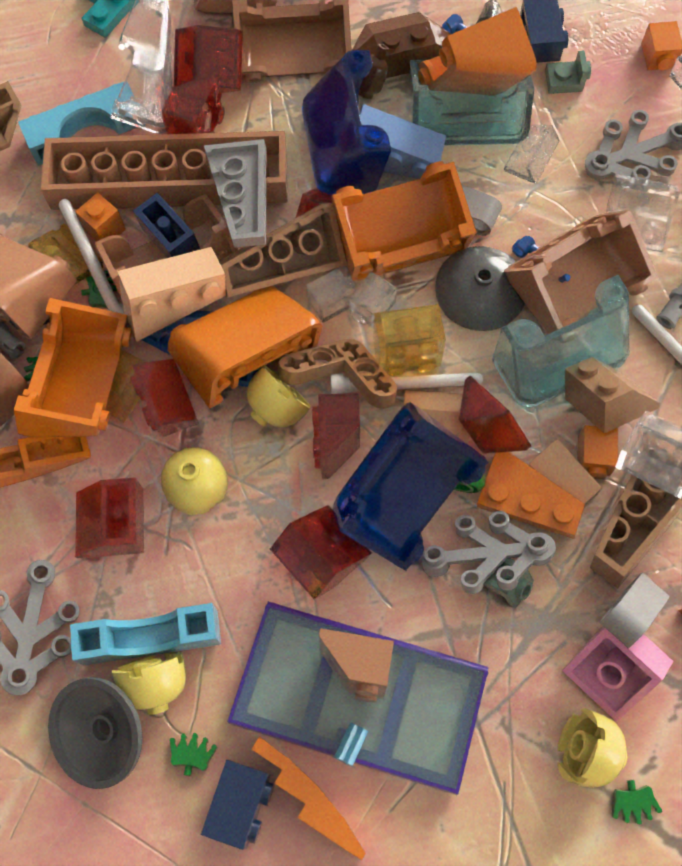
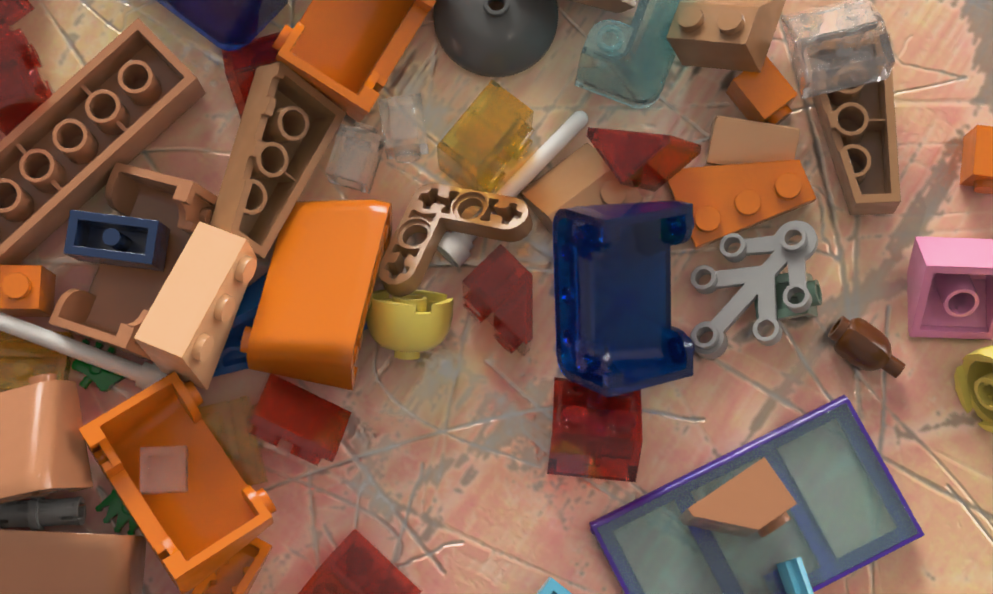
camera: 50 degrees left, 10 degrees up
light yellow cylinder [161,447,228,515] -> none
light grey wing [204,139,266,248] -> none
beam [600,572,670,648] -> none
none -> clear tile [140,445,188,494]
none -> reddish brown plant [828,316,905,378]

